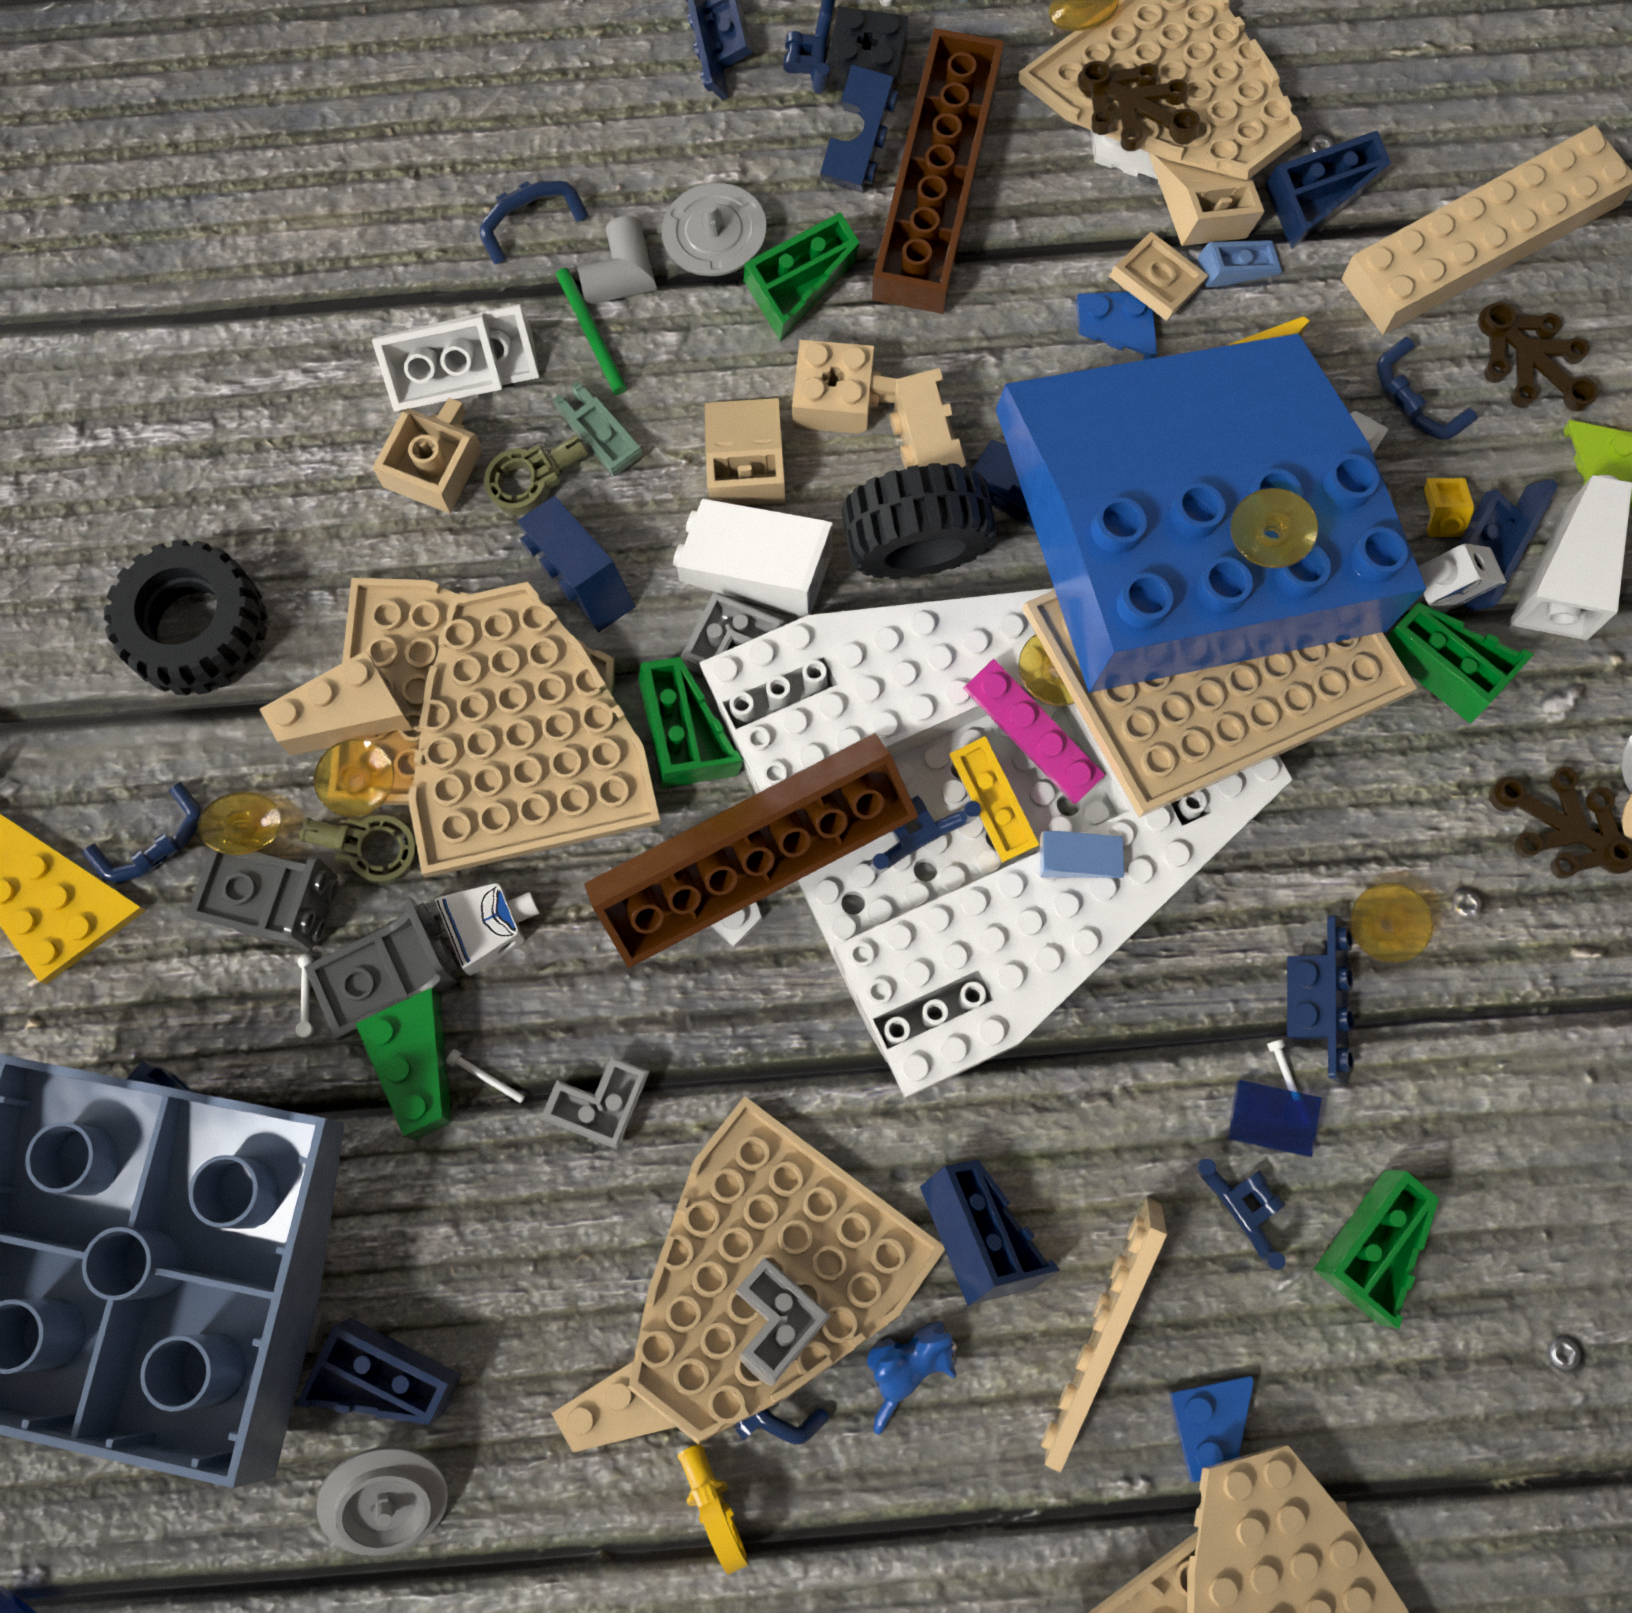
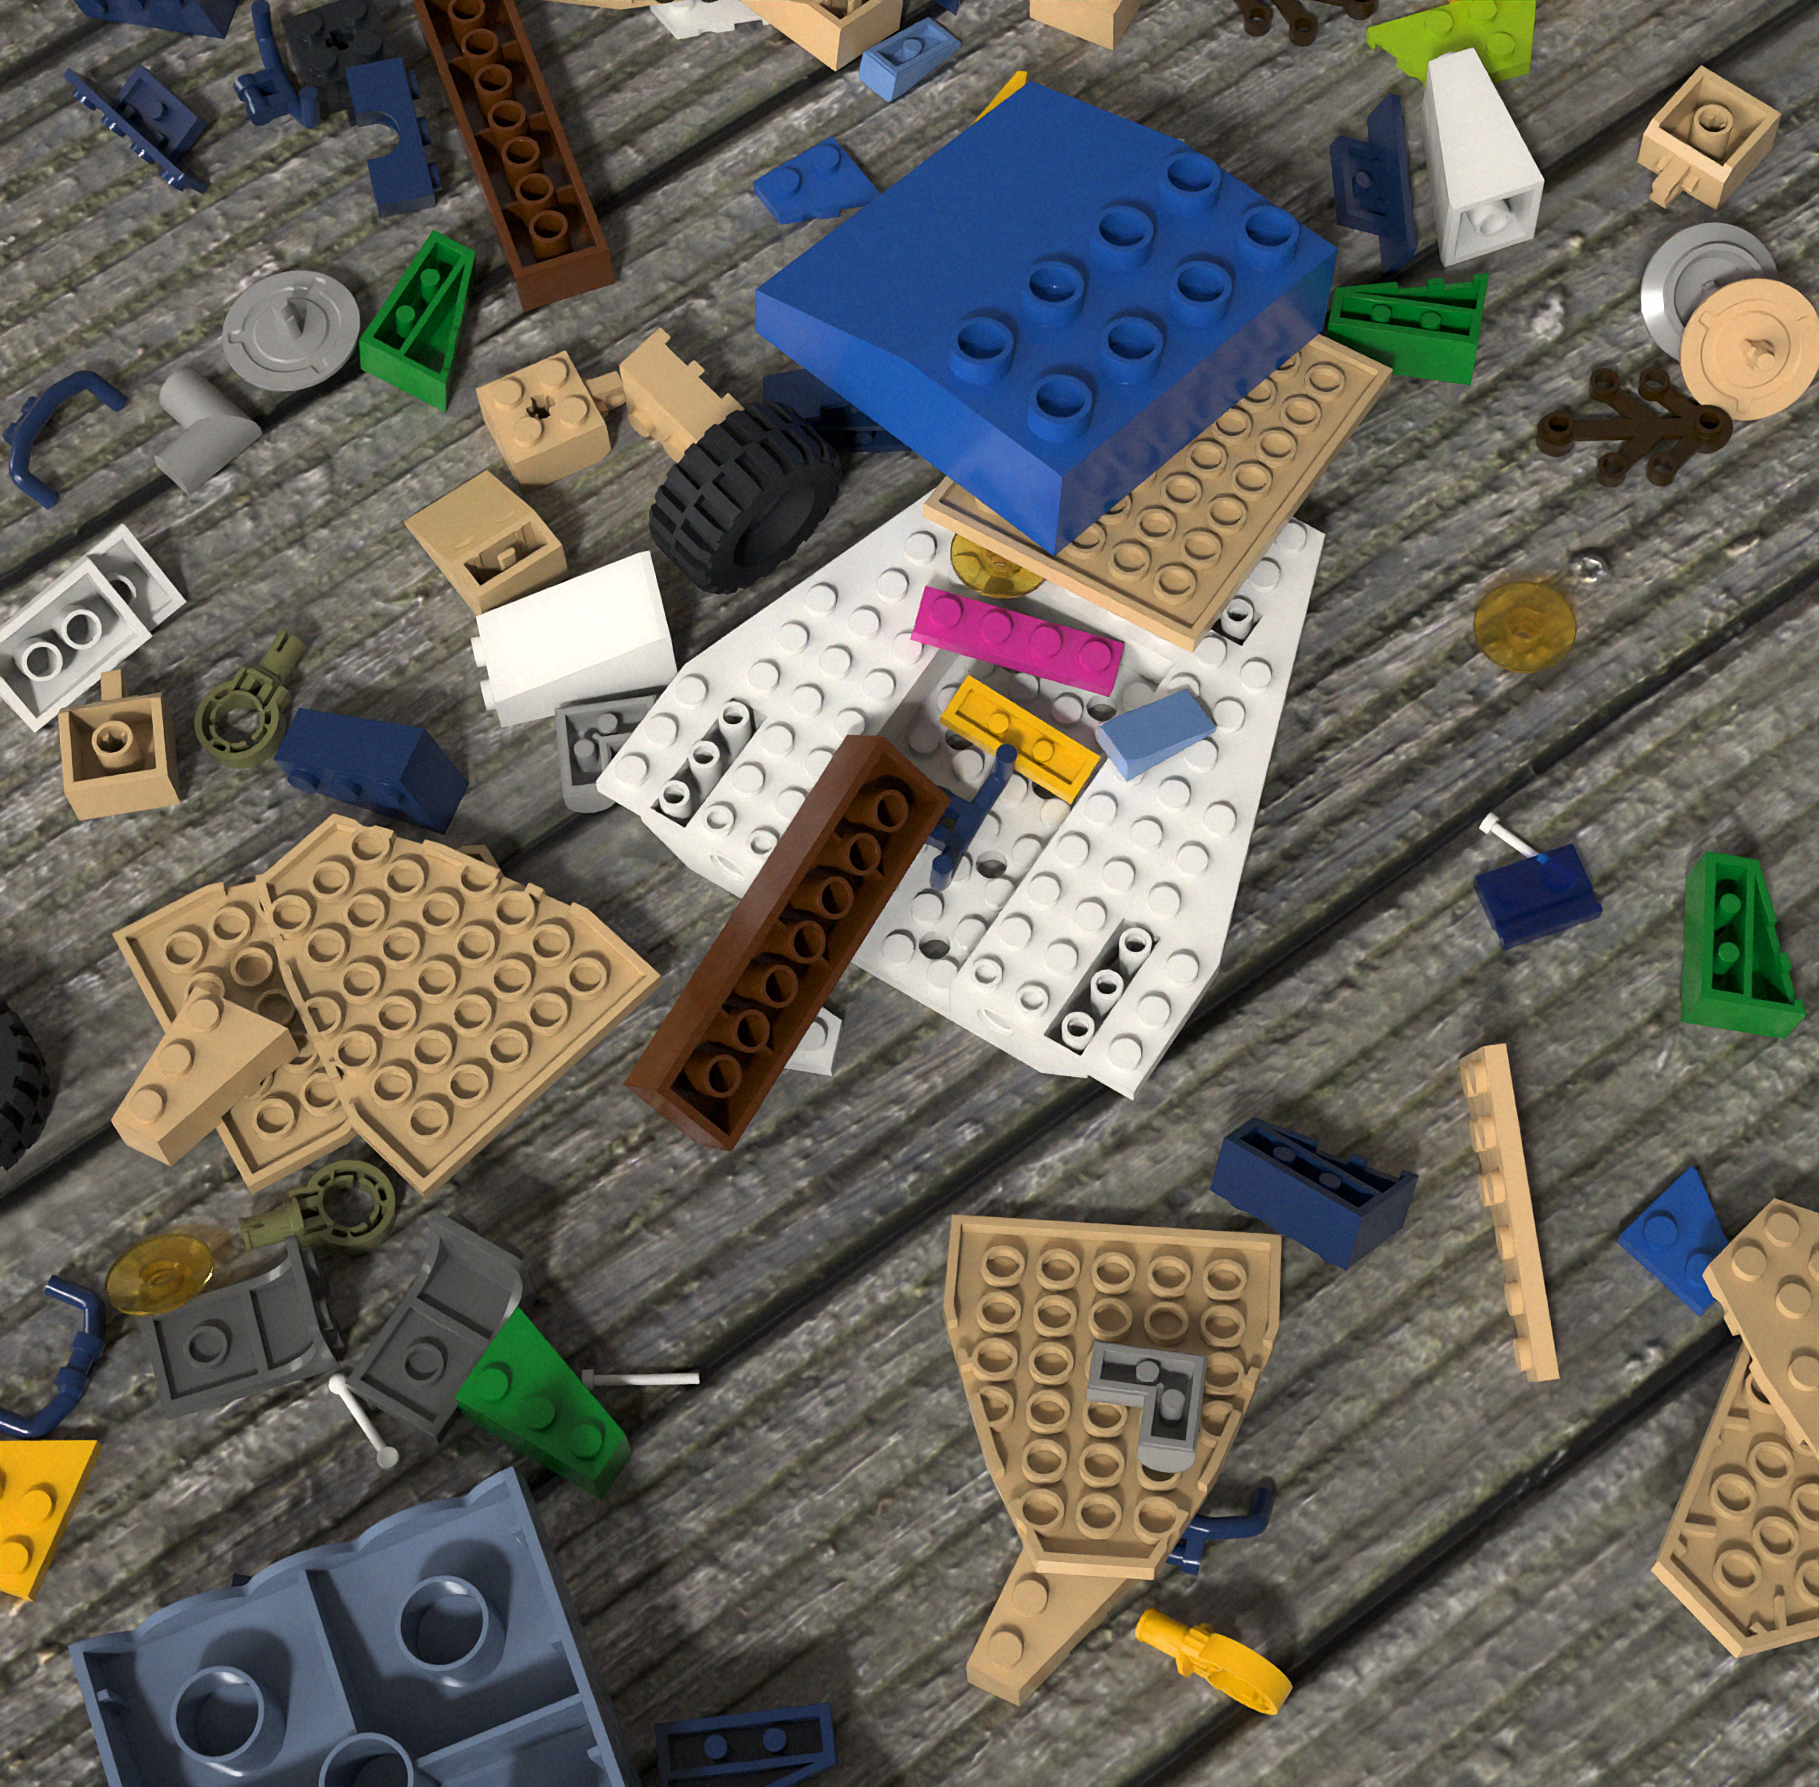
camera: 30 degrees left, 10 degrees down
clear yellow dish [314,739,394,817] -> none
white torso [435,883,539,976] -> none
light grey brick [540,1057,650,1150] -> none
sand green hinge [552,382,643,477] -> none
green bar [556,268,627,395] -> none
green wedge [638,657,743,789] -> none
blue animal [867,1321,957,1435] -> none
tan plate [1109,232,1209,321] -> none
dark blue piece [1196,1159,1286,1270] -> none
clear yellow dish [1230,488,1318,568] -> none
dark blue bracket [1287,915,1354,1083] -> none
dark blue piece [1376,336,1478,440] -> none
white torso [1418,544,1506,613] -> none
yellow bracket [1424,478,1474,537] -> none

